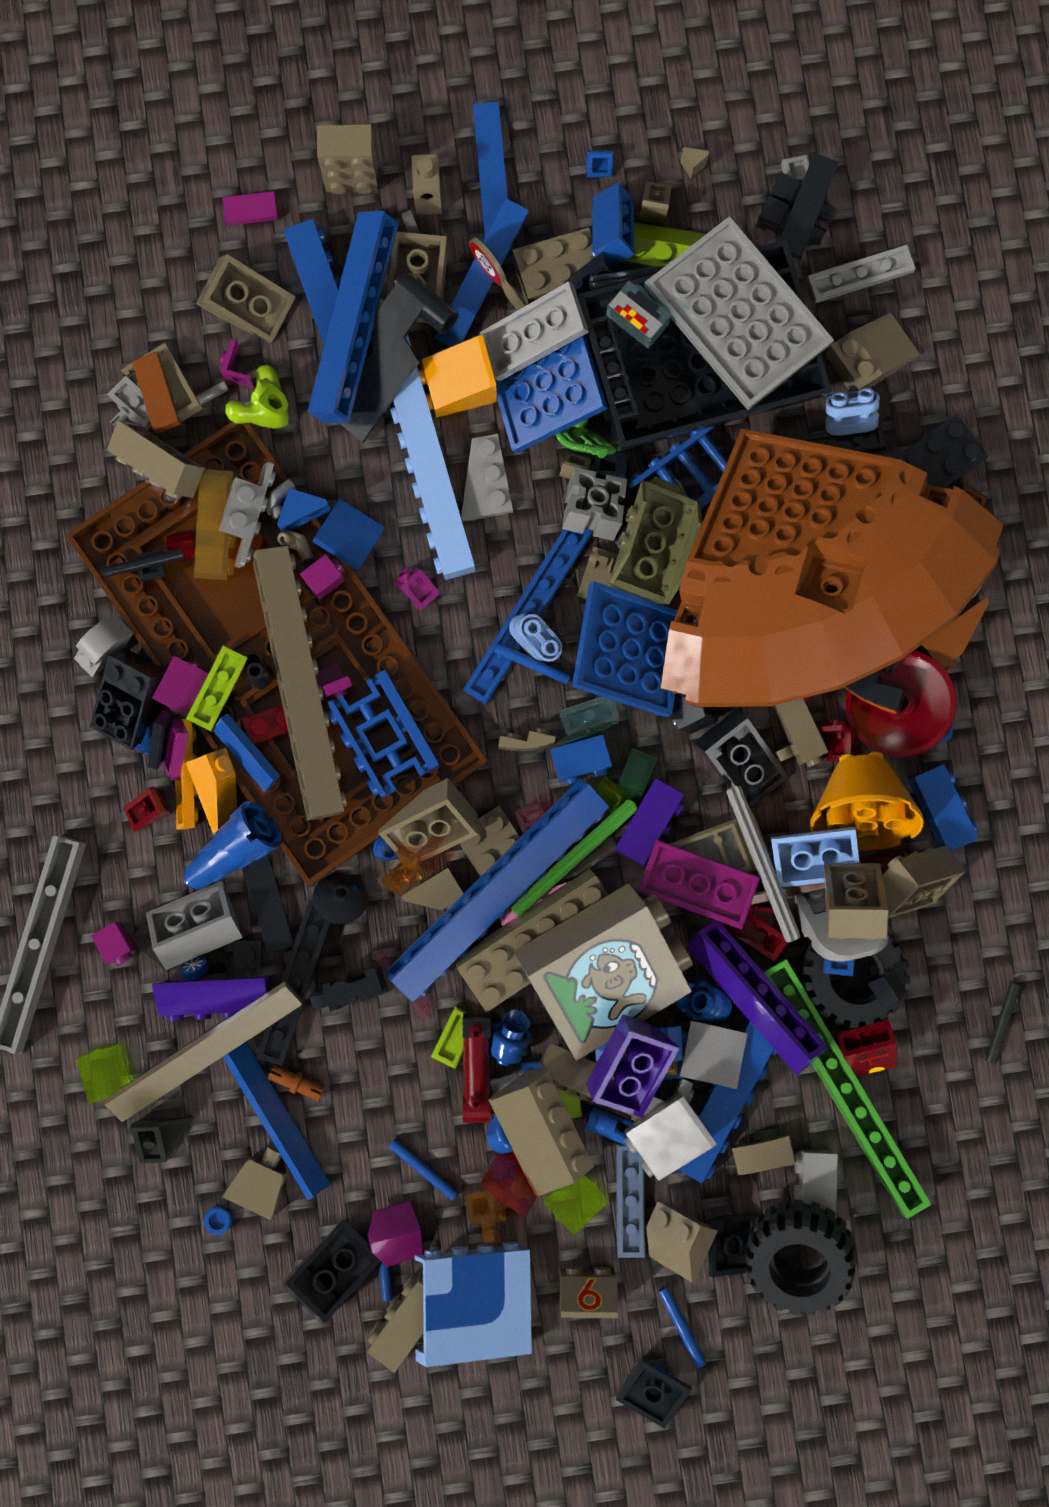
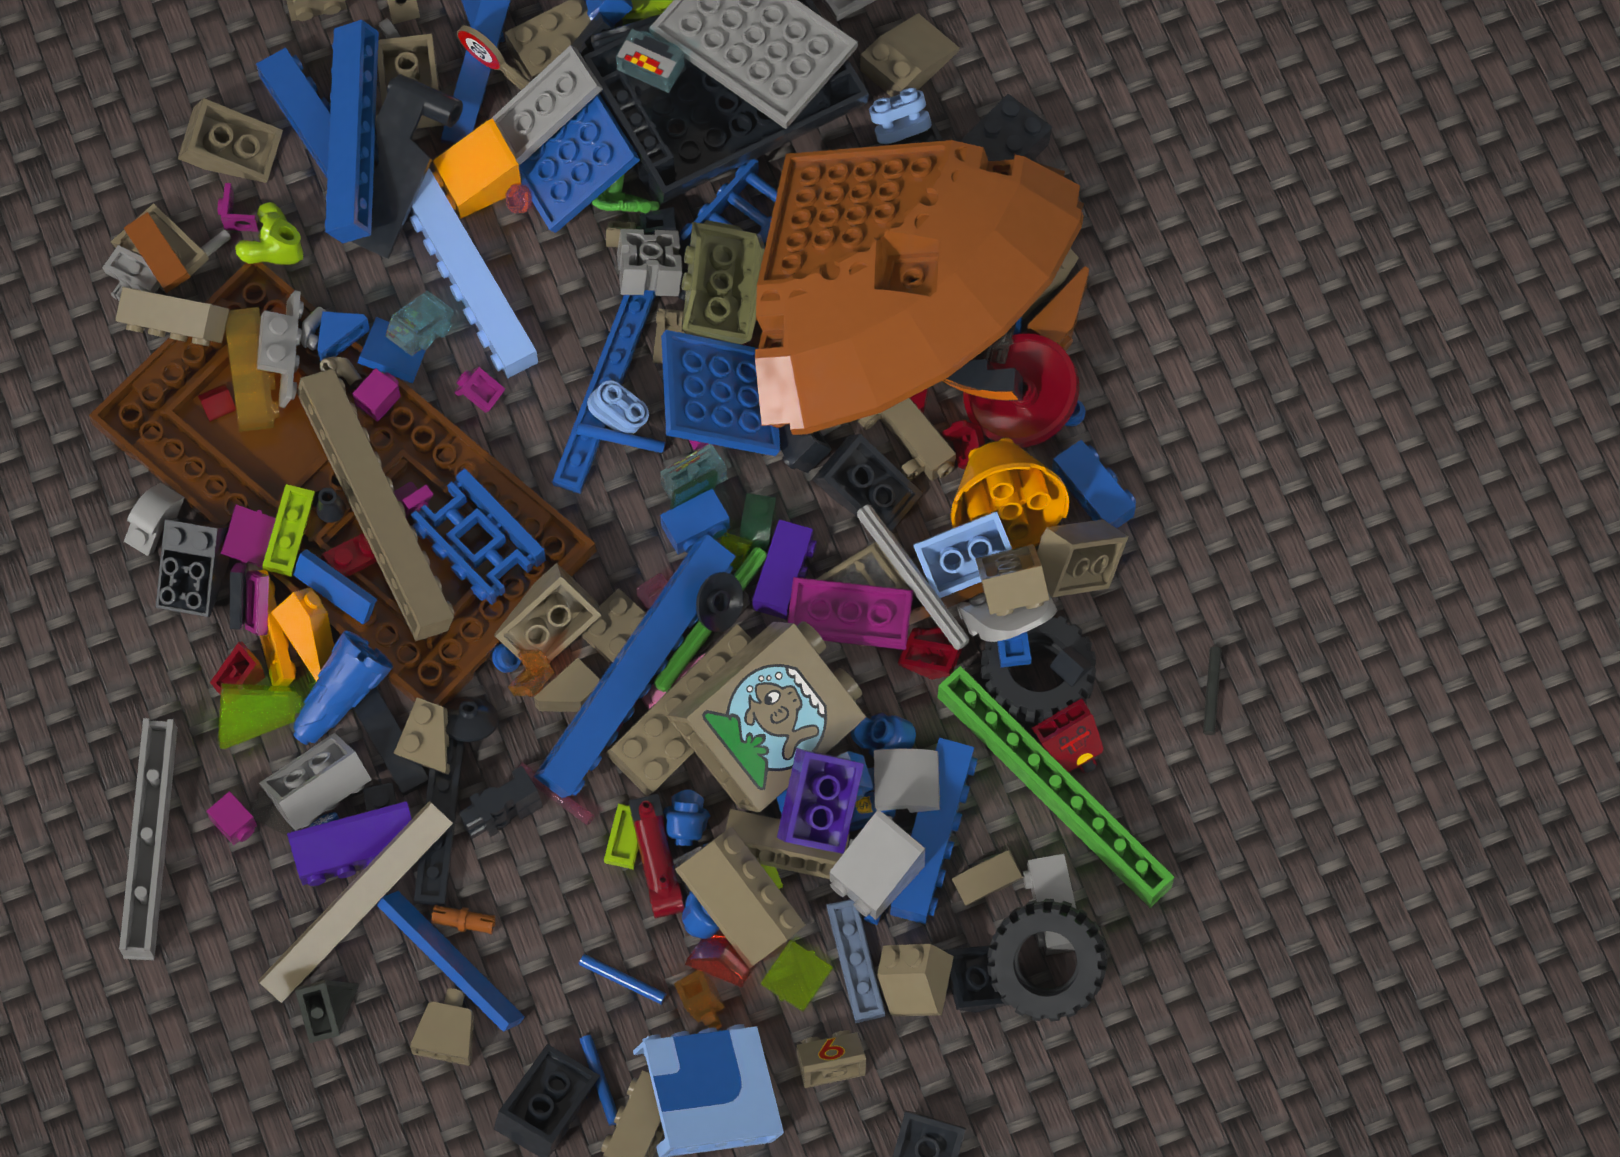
camera: 10 degrees left, 15 degrees down
clear neon green piece [75,1044,131,1104] -> none
black bar [101,548,184,578] -> none
black tile [134,549,168,583] -> none
blue tile [134,726,153,754] -> none
blue tile [203,1205,233,1235] -> none
magenta tile [222,191,278,226] -> none
magenta slope [368,1201,423,1267] -> none
light grey wing [461,434,513,522] -> none
dark tan slope [498,728,556,751] -> none
blue hinge [584,1105,635,1146] -> none
blue bar [658,1286,706,1368] -> none
dark purple brick [687,920,828,1075] -> none
none -> clear neon green slope [218,684,301,749]
none -> clear light blue brick [385,291,454,356]
none -> dark tan wing [394,697,450,775]
none -> clear pink tile [506,184,532,213]
none -> black dish [696,572,744,632]

